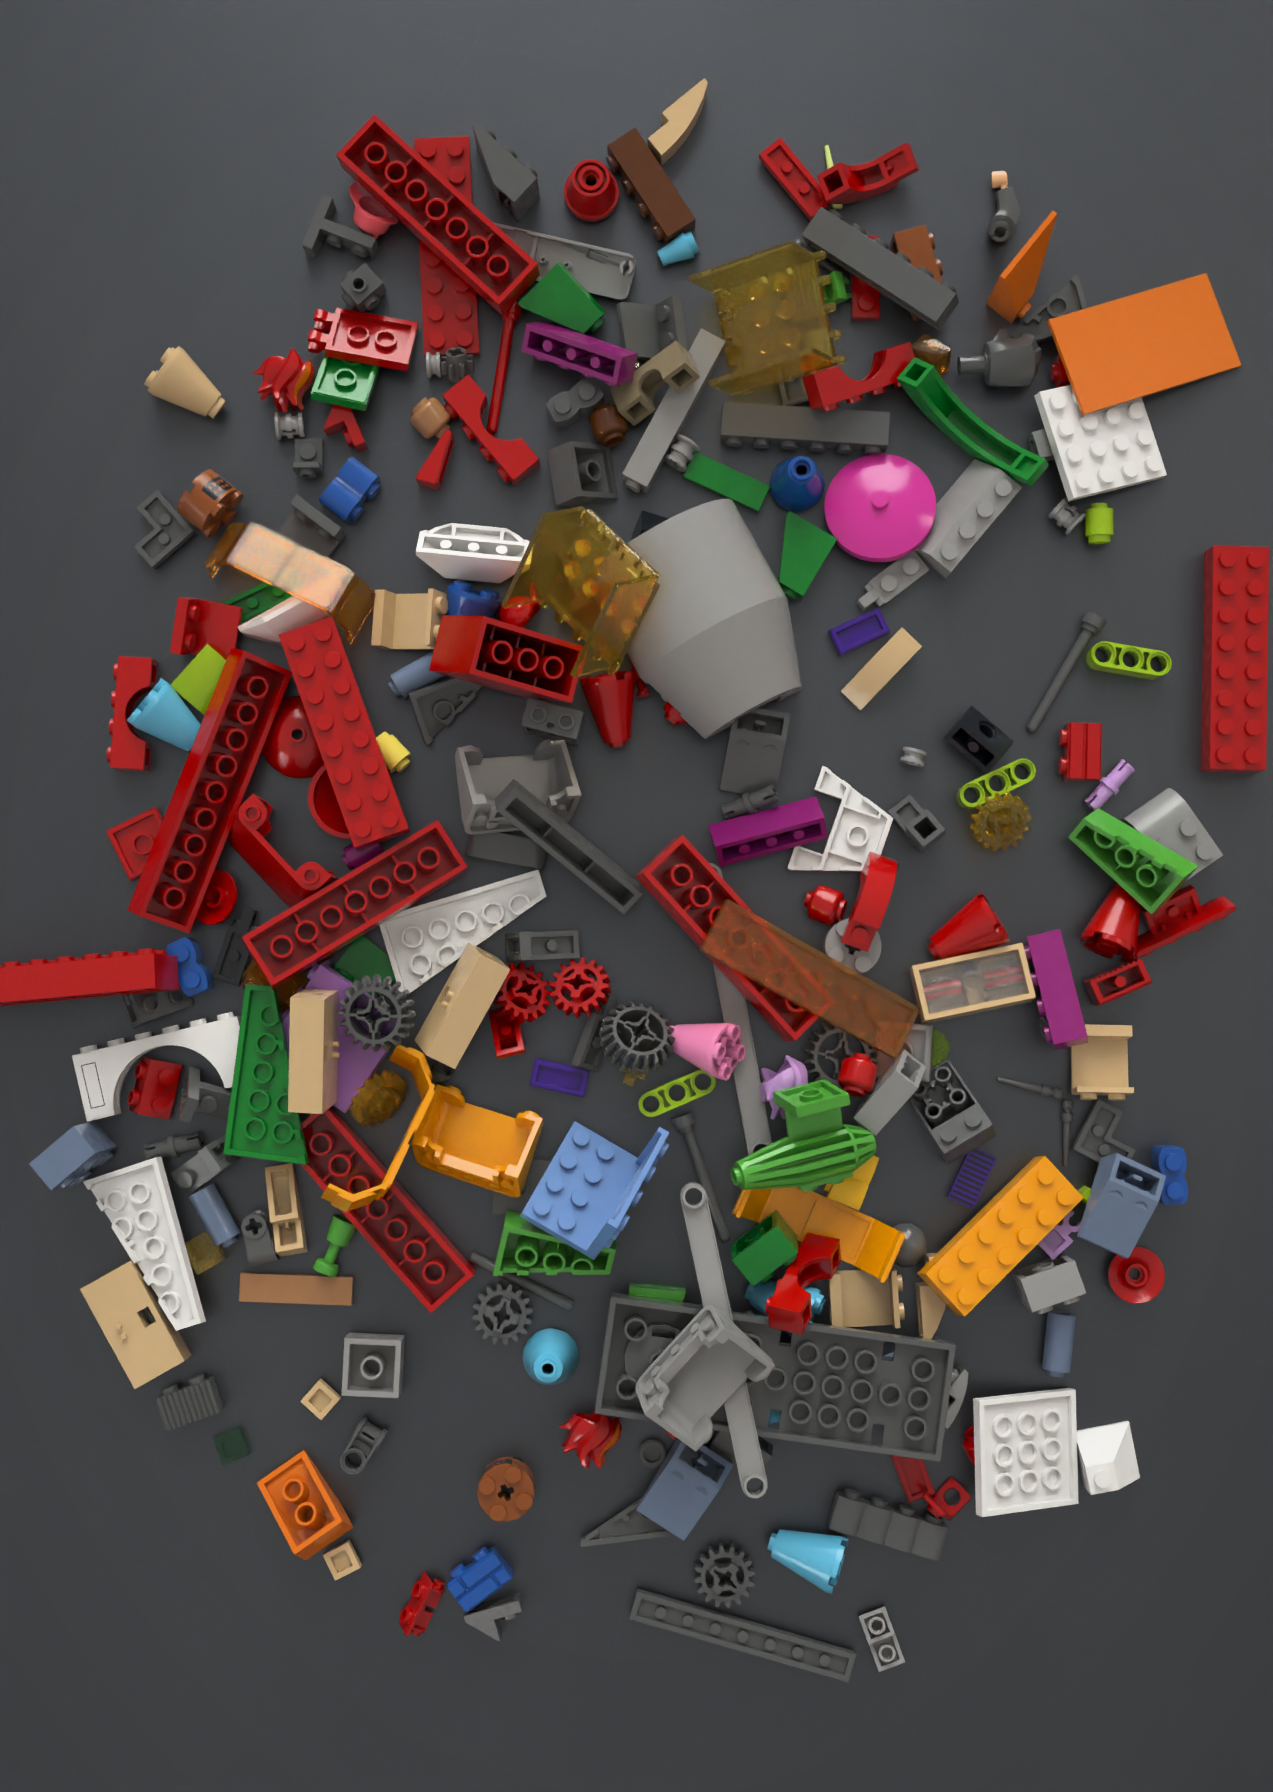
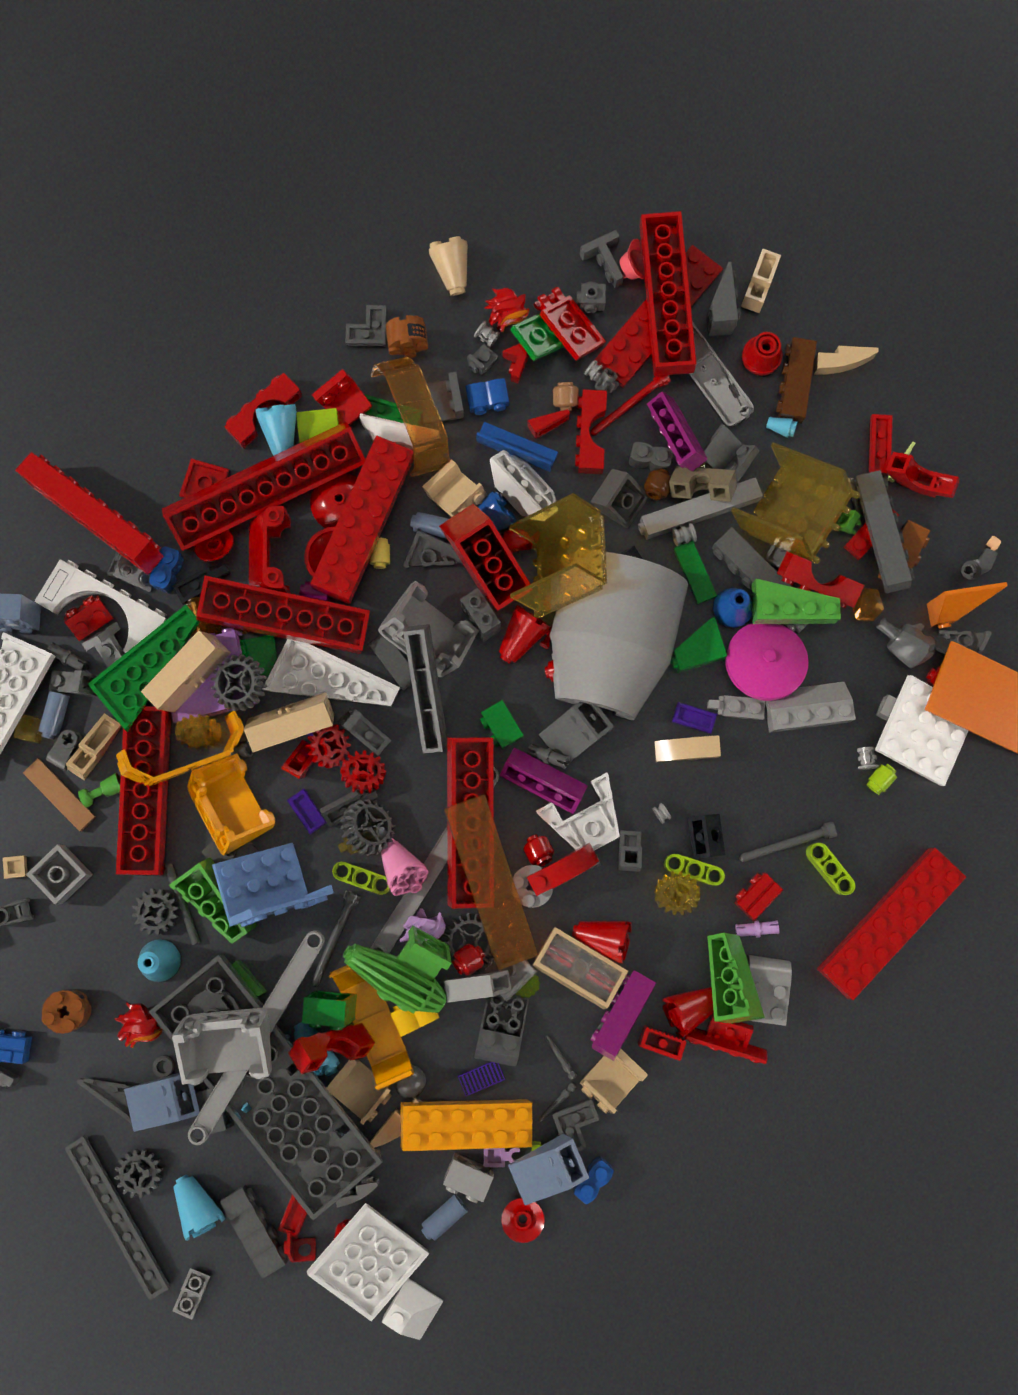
camera: 40 degrees right, 5 degrees down
green slope [518,263,607,334] -> none
green arch [897,357,1049,487] -> none
none -> blue panel [476,422,558,472]
none -> green brick [480,700,523,750]
none -> tan slope [741,249,781,313]
none -> bright green wedge [752,579,841,624]

